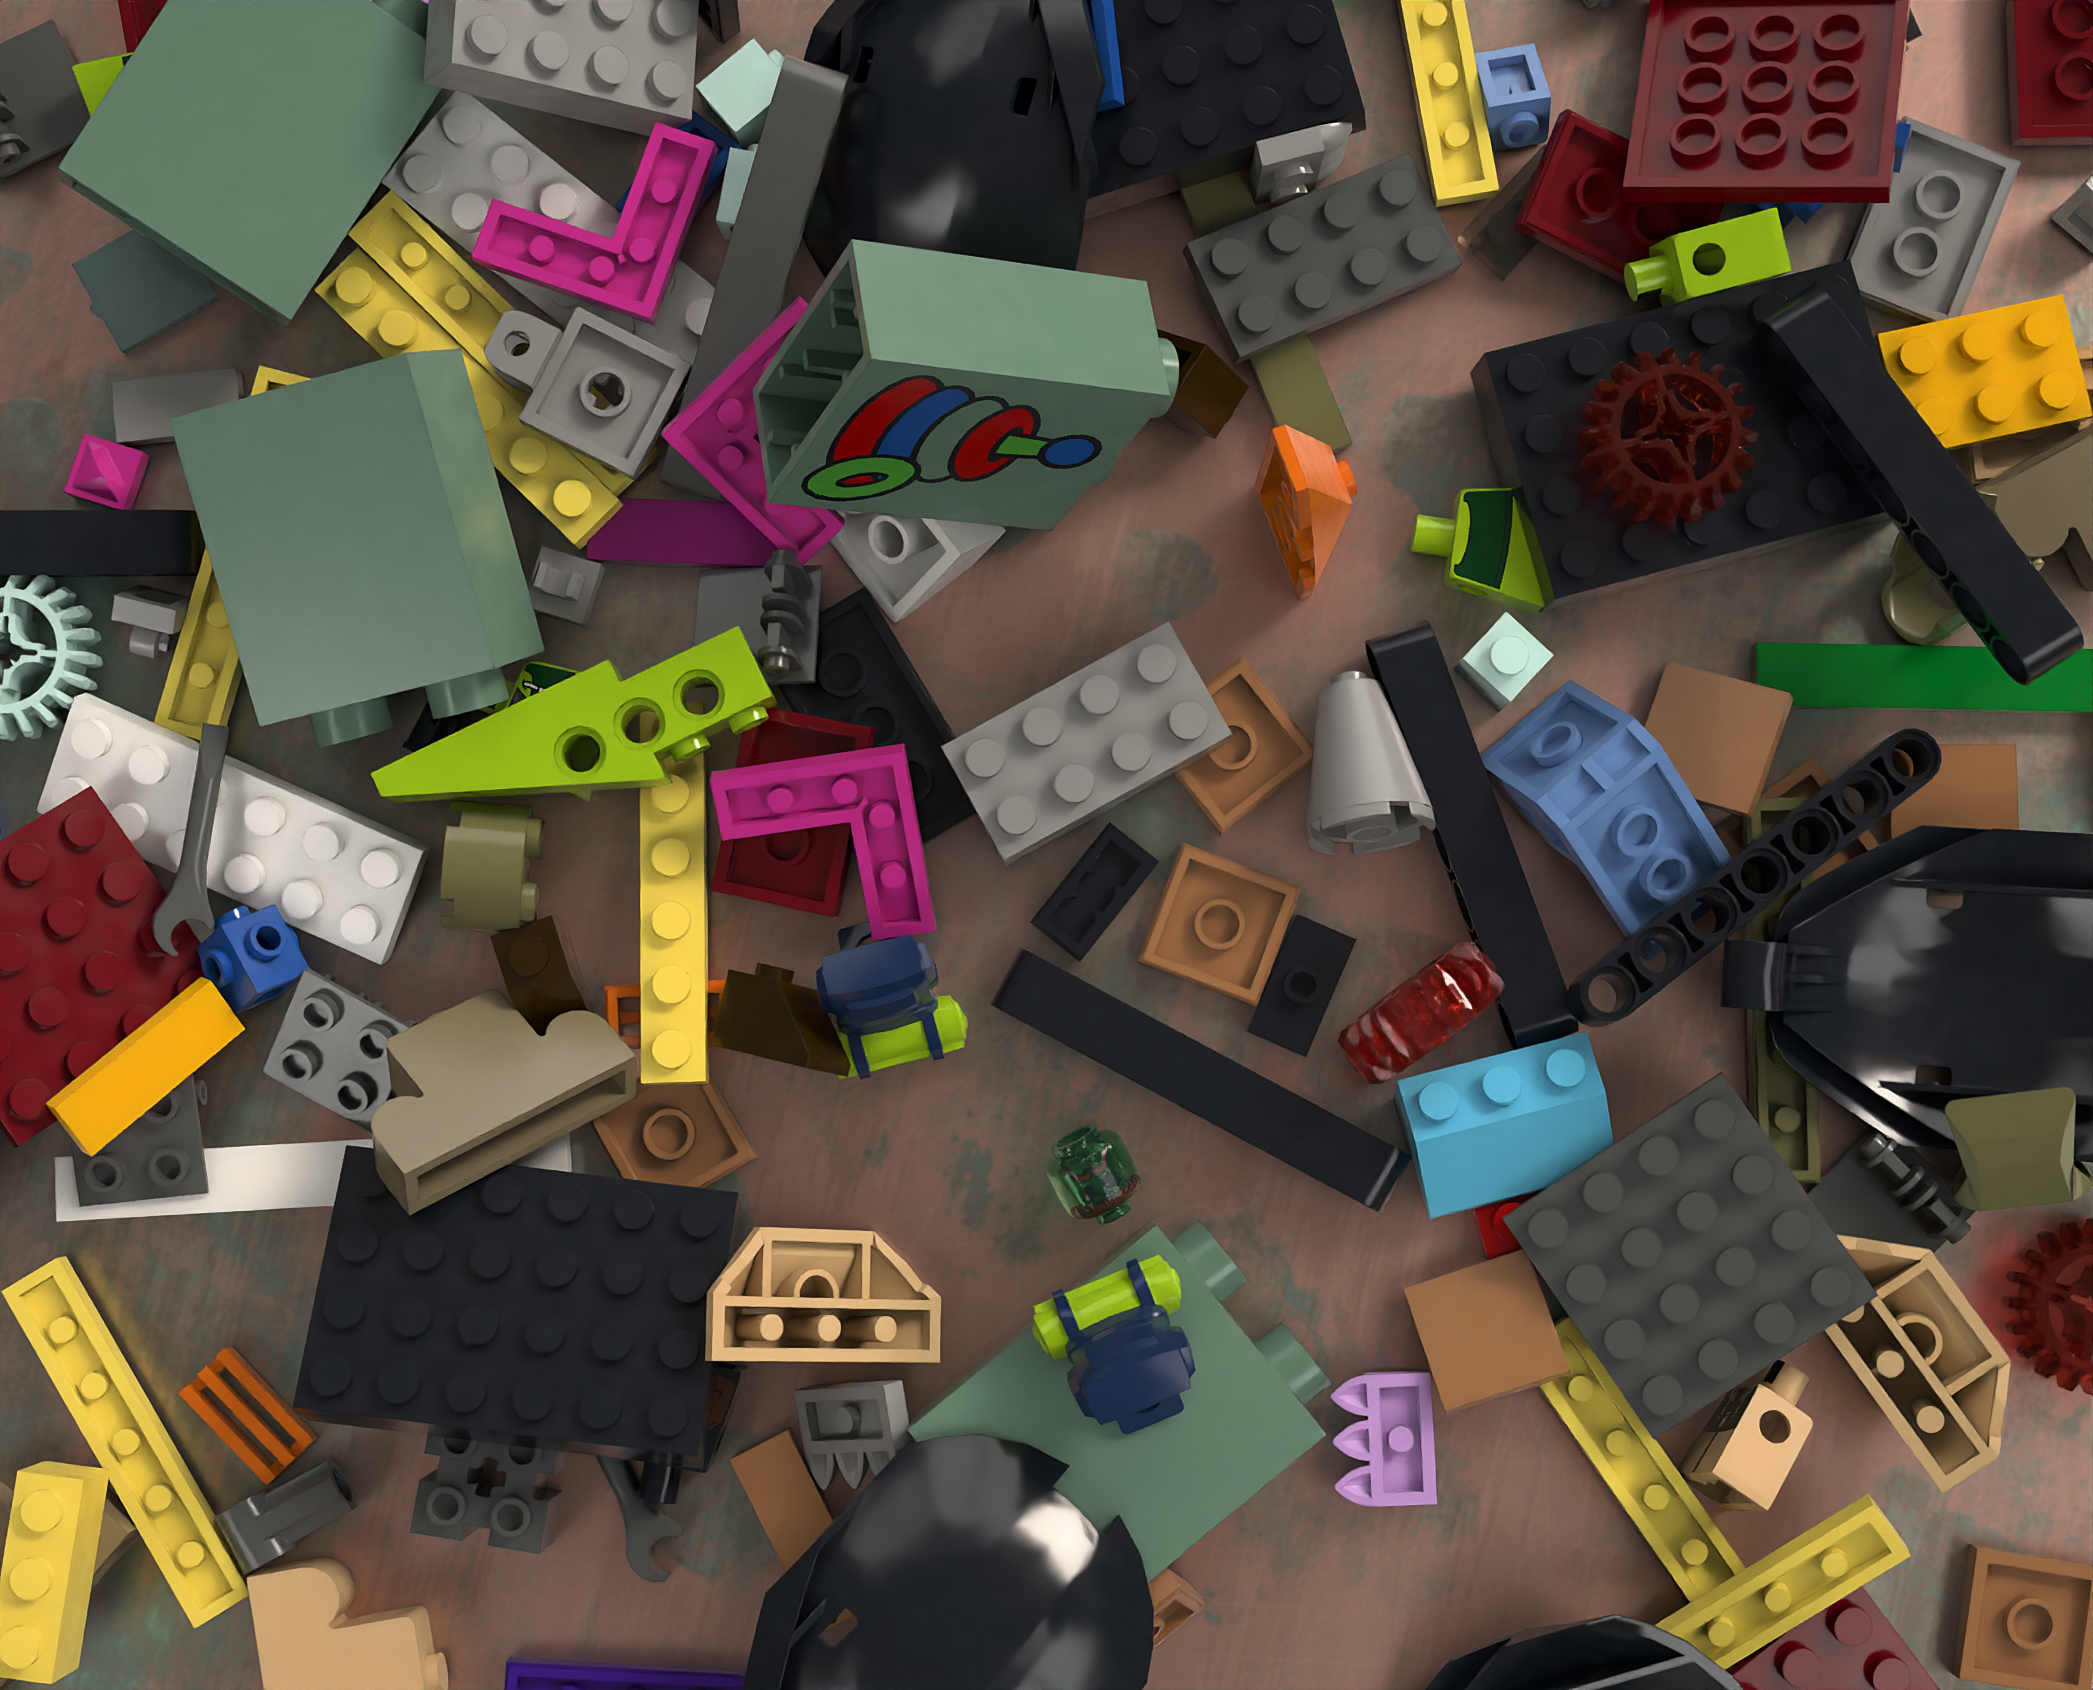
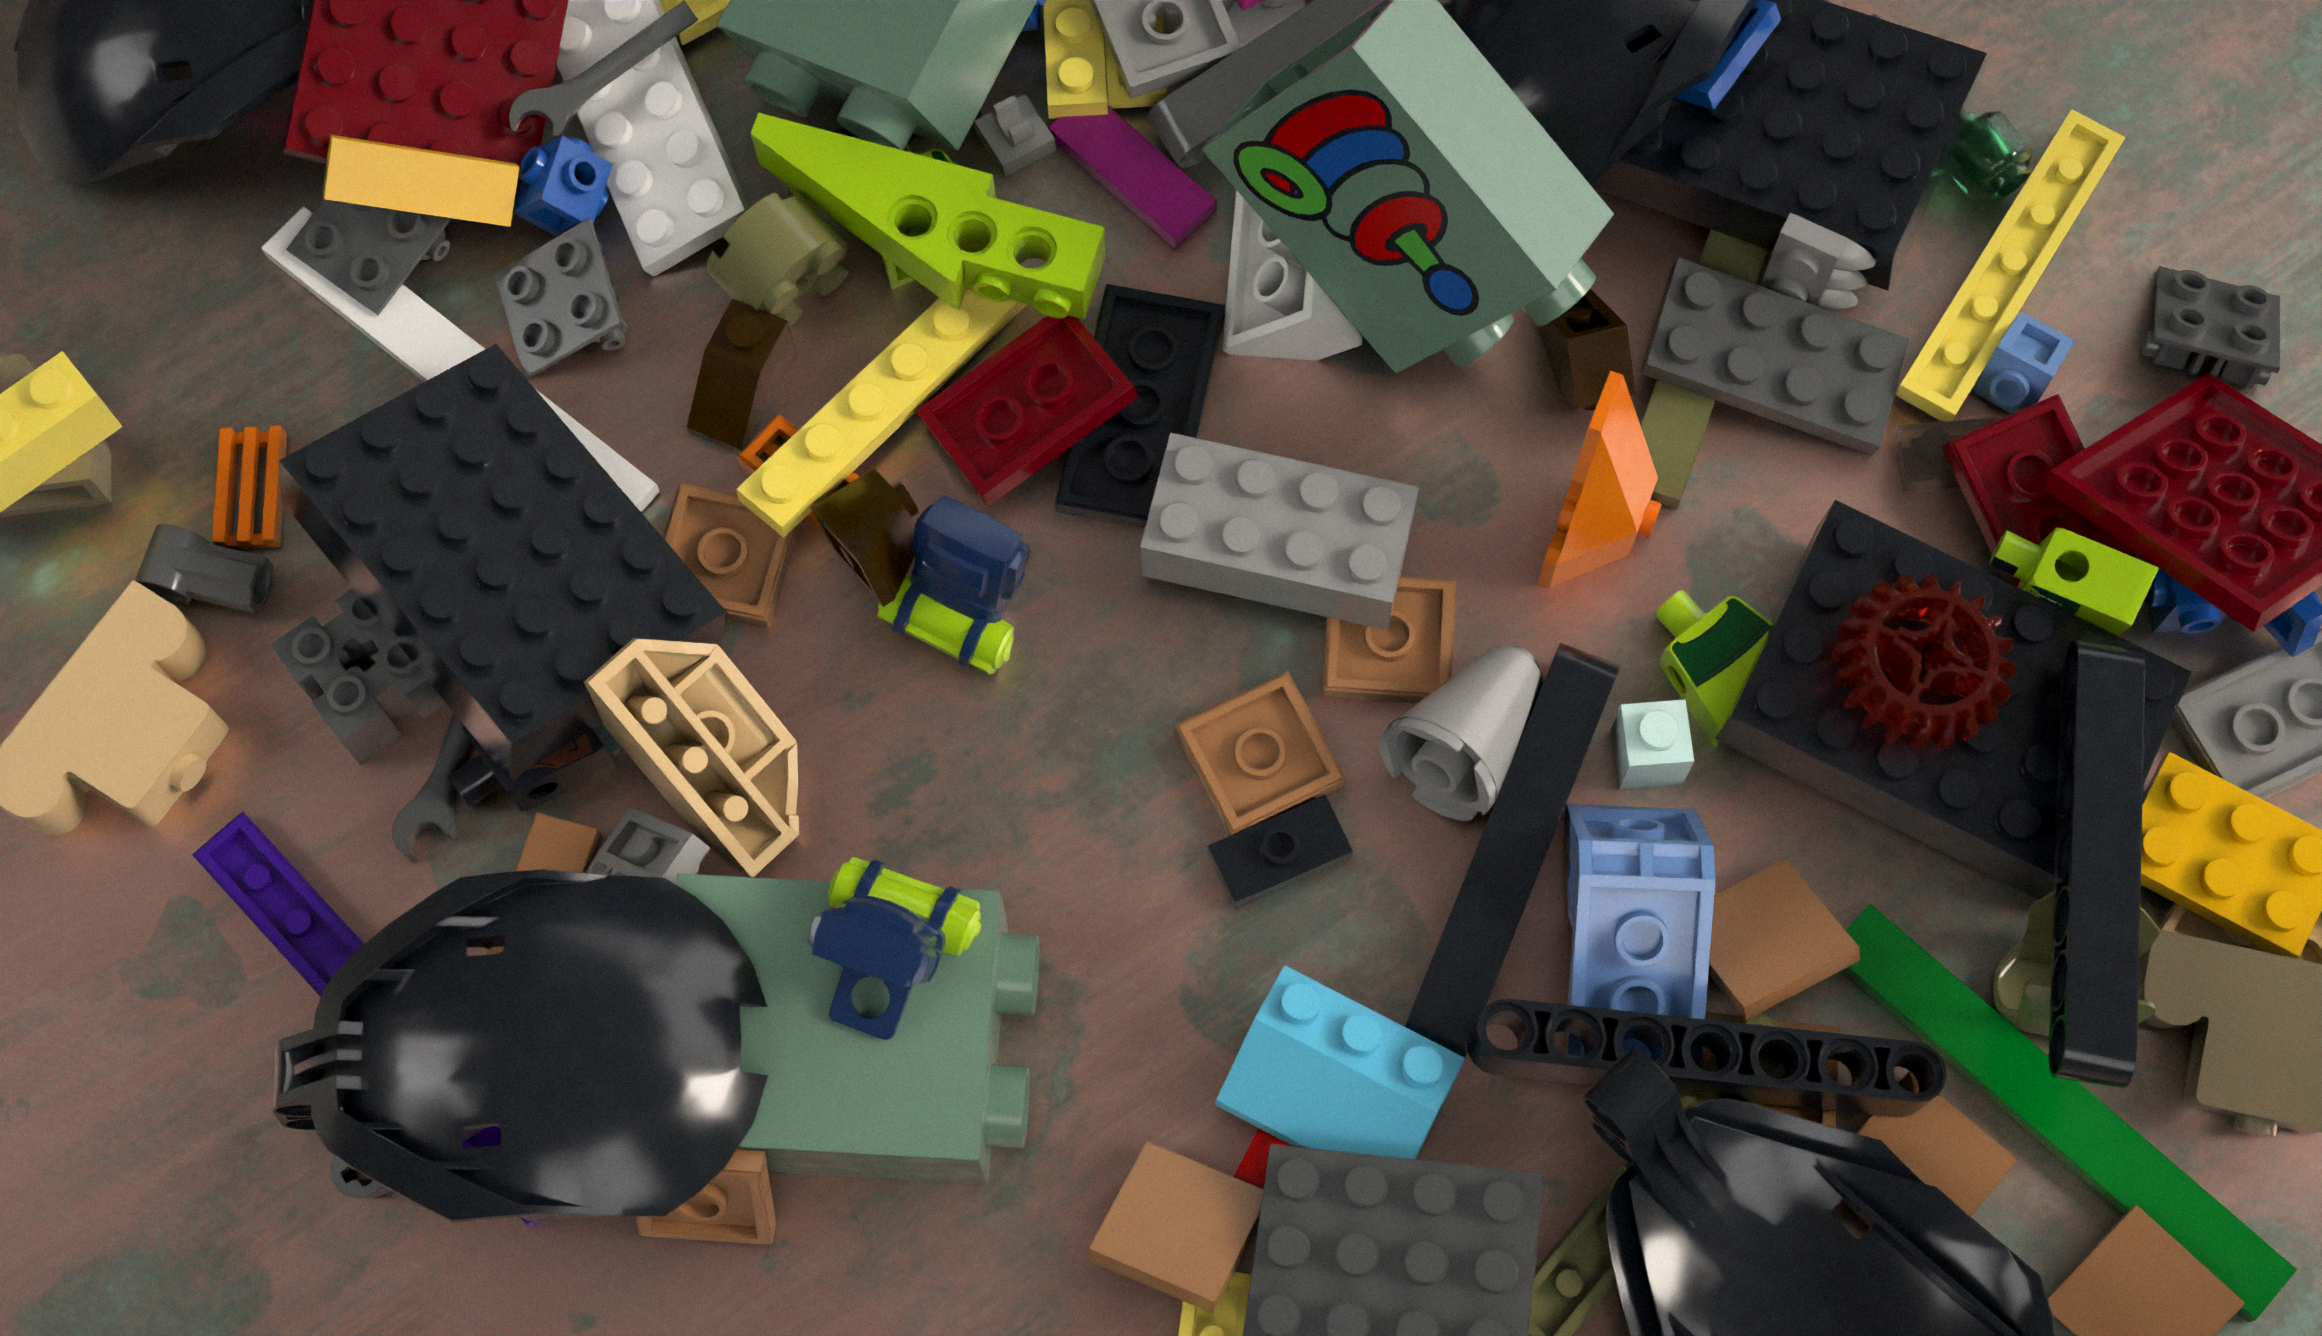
camera: 40 degrees right, 15 degrees down
light yellow plate [1,1256,250,1629] -> none
dark tan brick [371,989,637,1216] -> none
dark pink plate [661,296,845,566] -> none
dark grey hinge [693,549,823,688] -> none
dark pink plate [710,743,936,940] -> none
black beam [990,948,1412,1214] -> none
black plate [1030,822,1160,962] -> none
clear green head [1046,1124,1141,1225] -> none
lavender plate [1331,1370,1437,1507] -> none
clear red gear [1338,942,1505,1084] -> none

